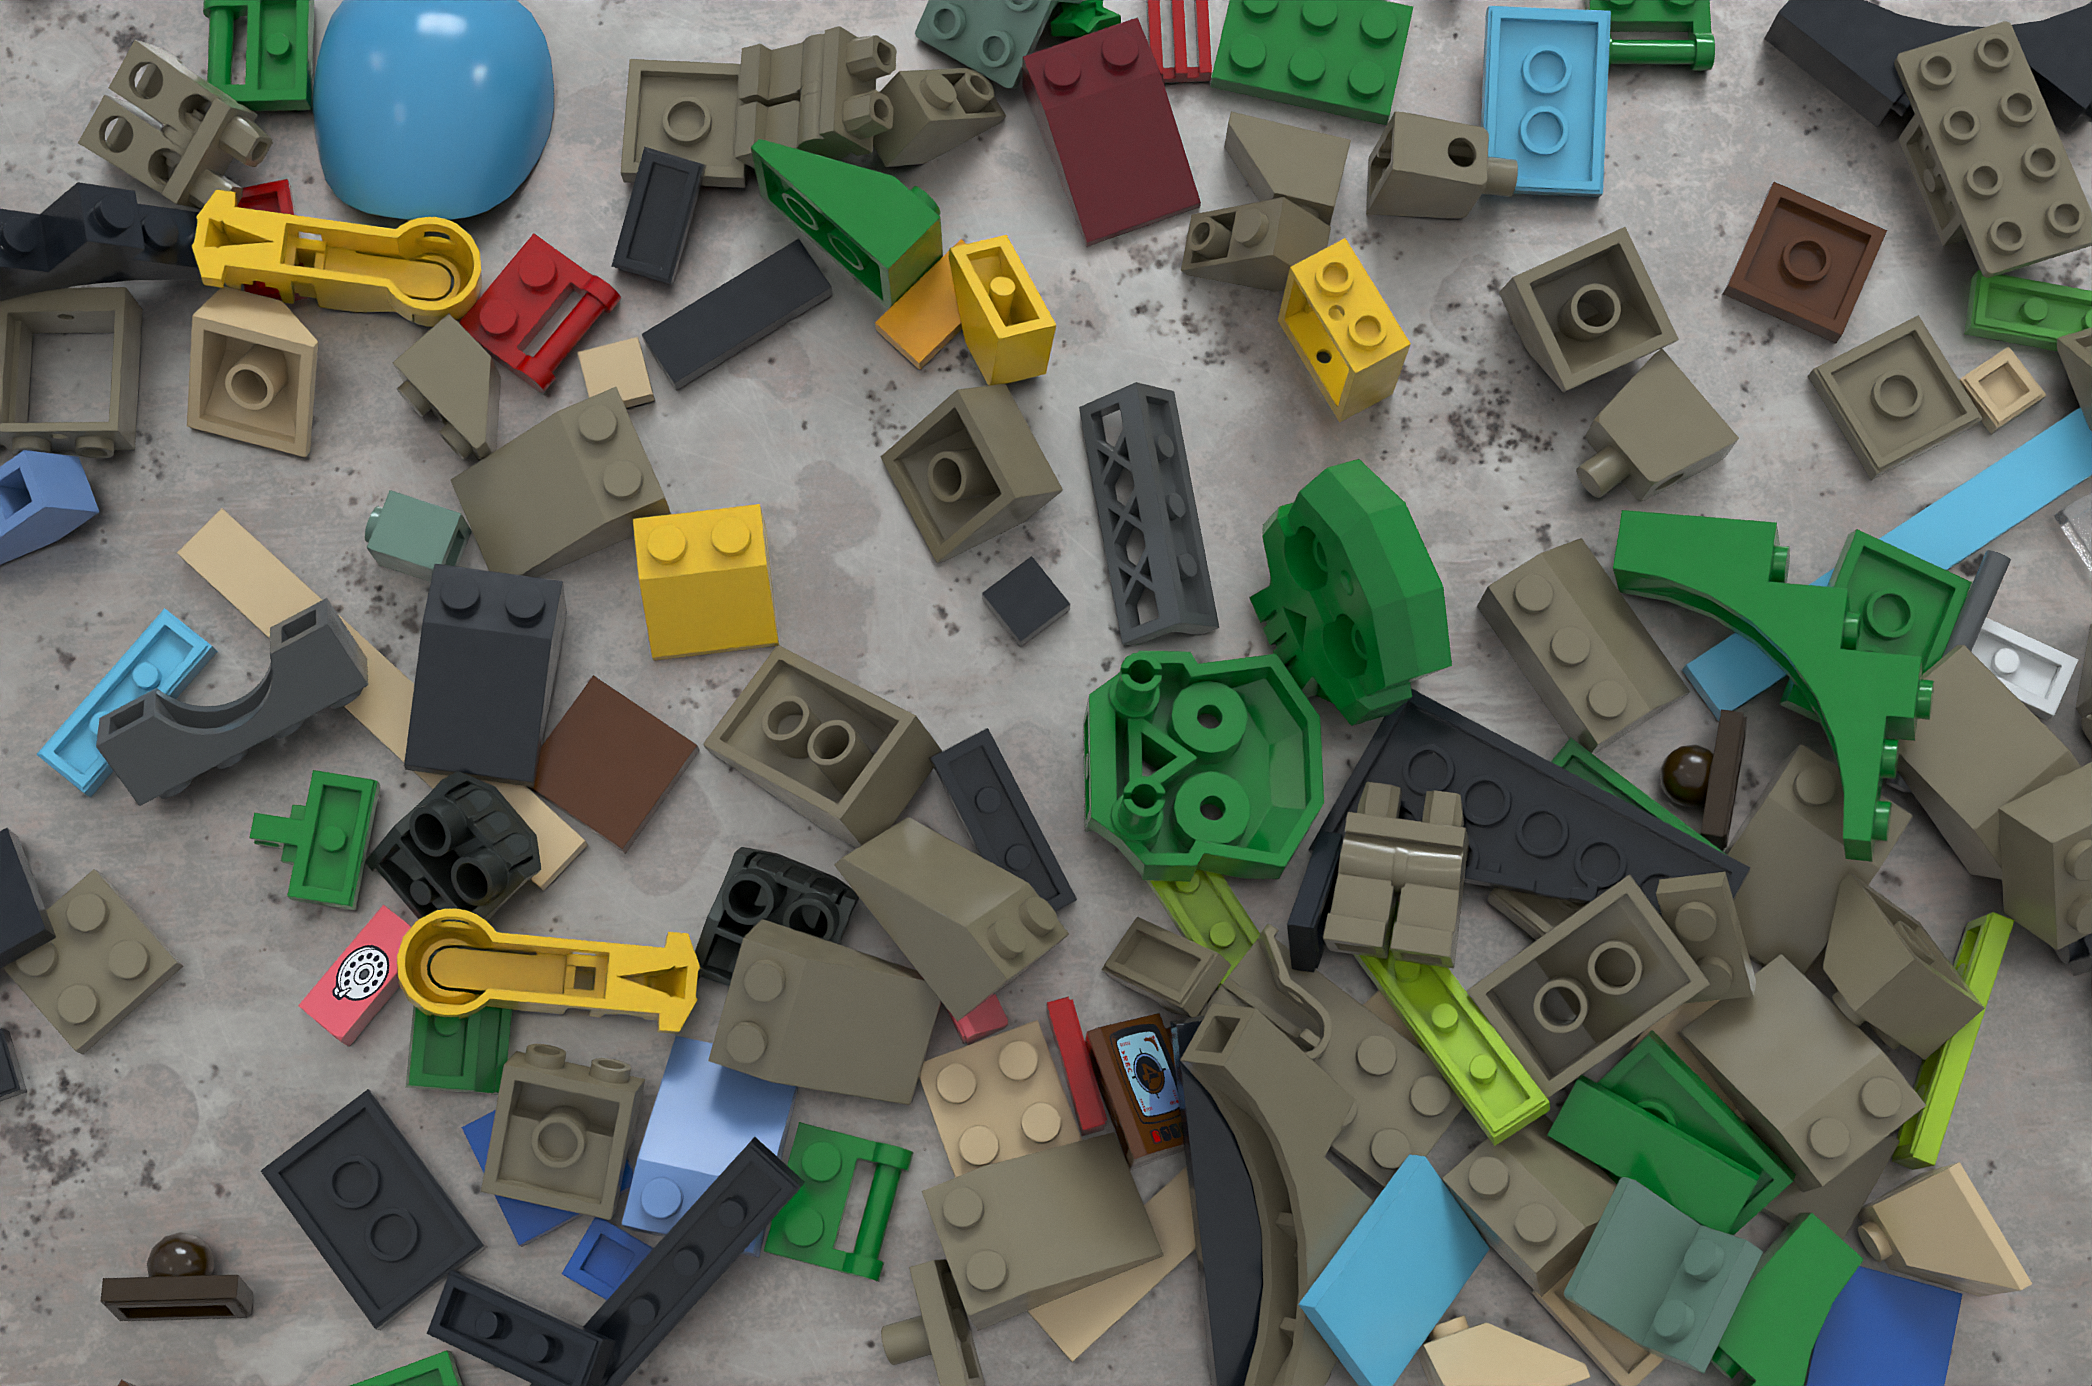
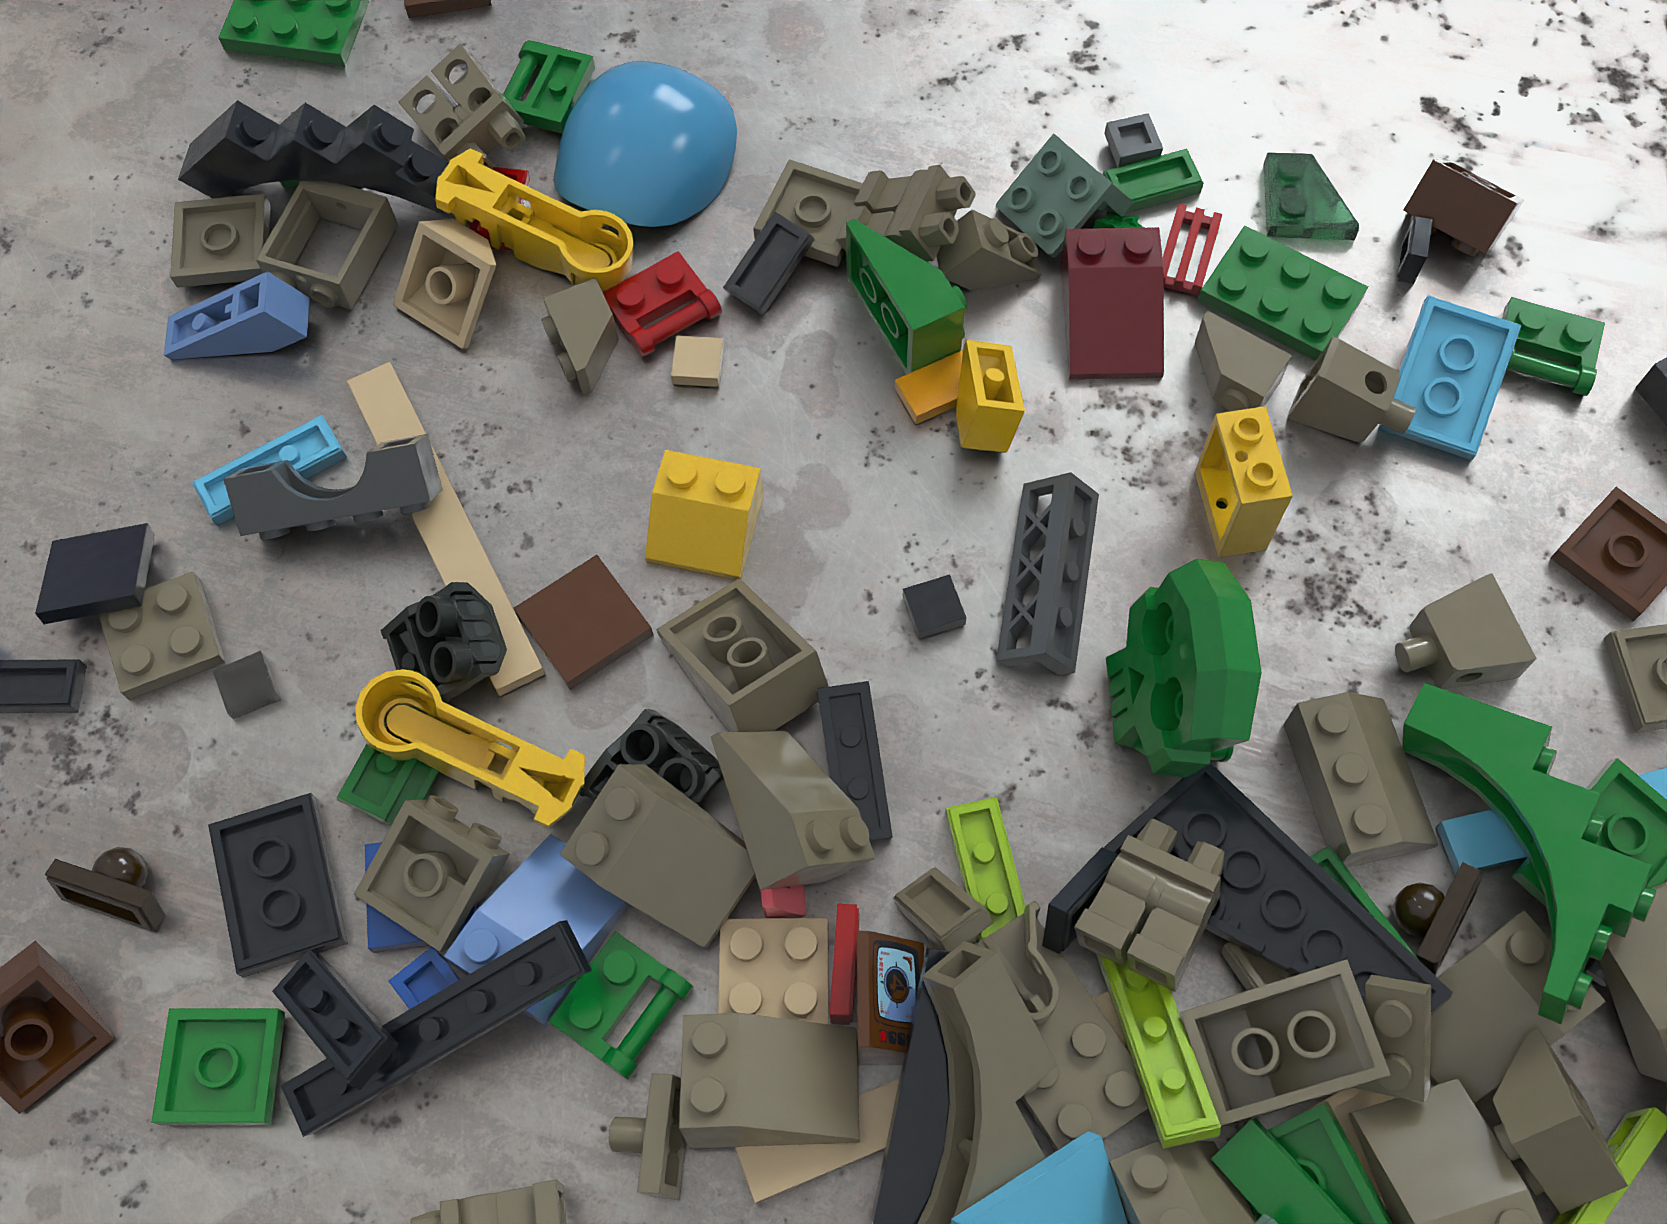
camera: 25 degrees right, 10 degrees down
green hinge [249,770,381,910] -> none
coral slope [298,905,411,1047] -> none
sand green brick [365,490,472,582] -> none
black slope [404,564,567,787] -> none
dark tan slope [451,387,671,577] -> none
black tile [642,238,833,390] -> none
dark tan slope [880,384,1063,563] -> none
green brick [1083,650,1324,882] -> none
dark tan slope [1181,197,1331,291] -> none
dark tan slope [1499,227,1679,393] -> none
none -> clear smoke tile [213,651,281,720]

